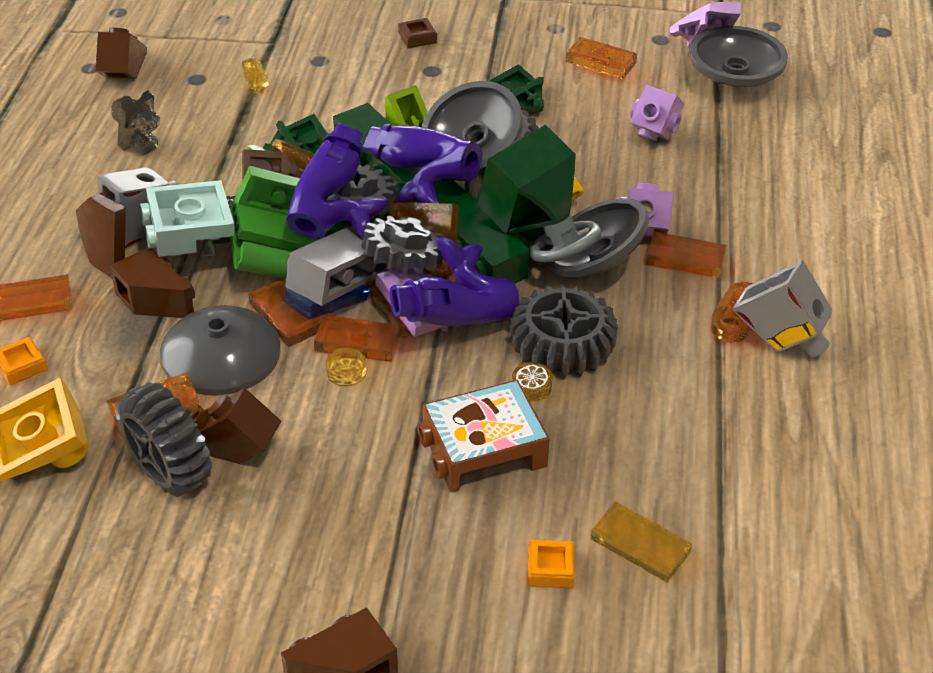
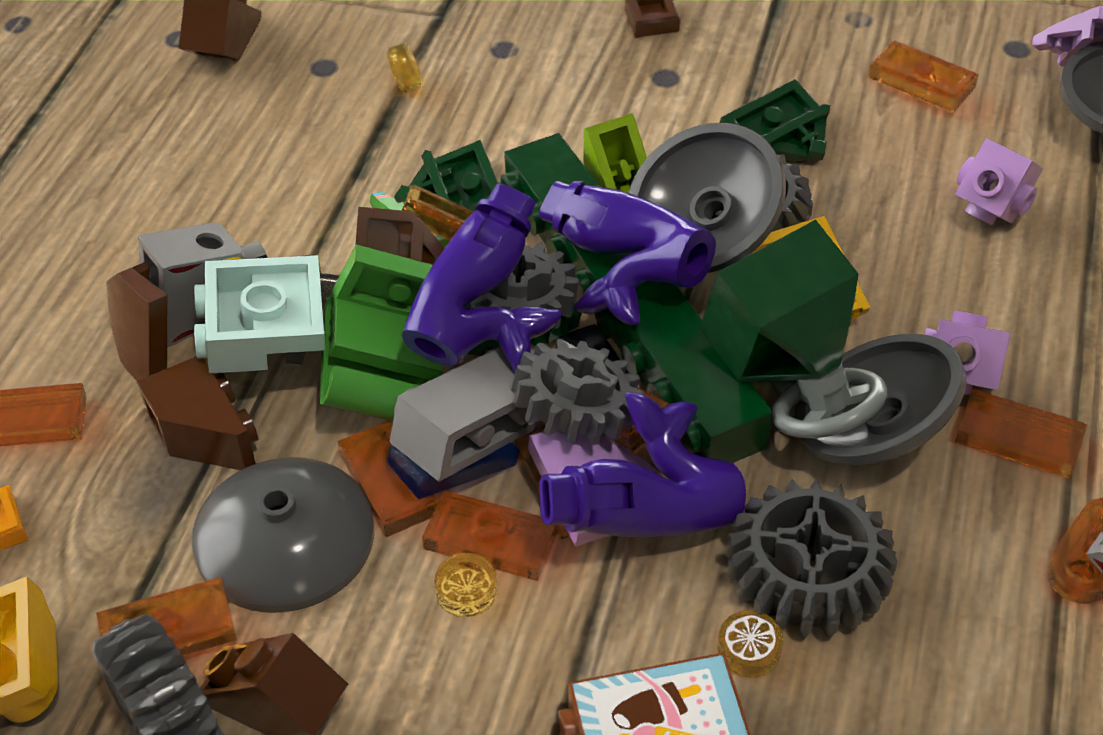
camera: 10 degrees right, 5 degrees up
clear smoke hips [111,90,160,156] -> none
clear orange tile [389,202,459,243] -> none

